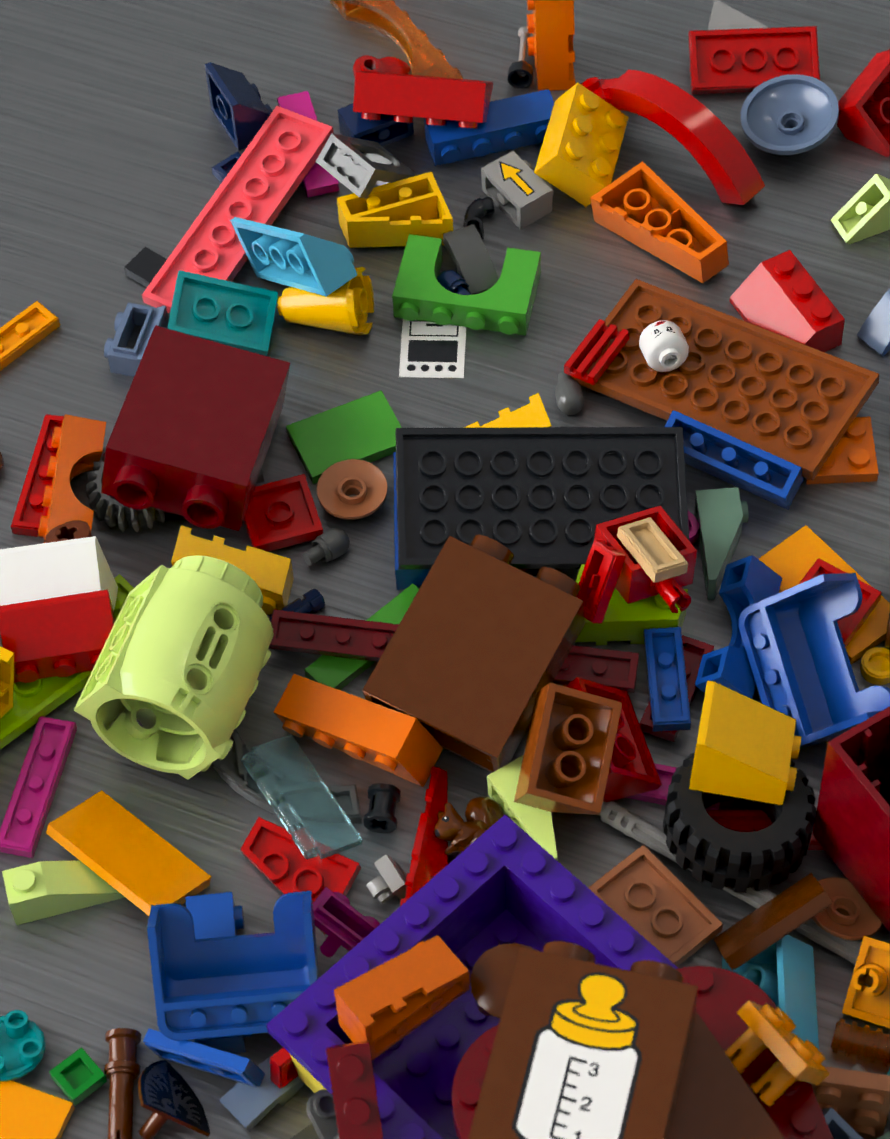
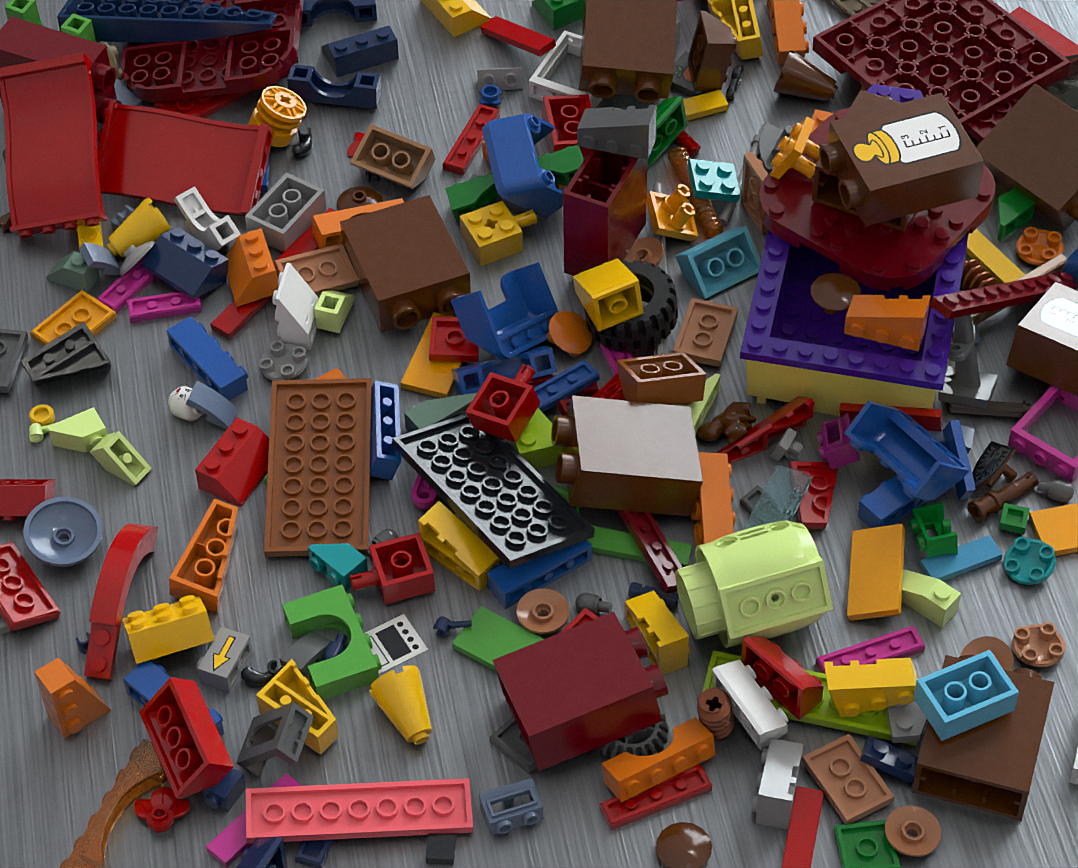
camera: 125 degrees left, 5 degrees down
teal plate [167,270,278,356] -> none
medium azure slope [230,217,358,297] -> none
black bush [363,783,401,833] -> none
black hinge [507,27,533,89] -> none
red tile [564,319,630,385] -> none
red tile [576,539,626,624] -> none
tan tile [617,517,688,583] -> none
white head [639,320,689,372] -> none
reddish brown tile [713,873,832,970] -> none
none -> teal slope [308,543,368,592]
none -> red brick [349,532,435,605]
none -> dark blue hand [433,616,472,638]
none -> green window [909,503,958,558]
none -> dark azure tile [920,535,1003,581]

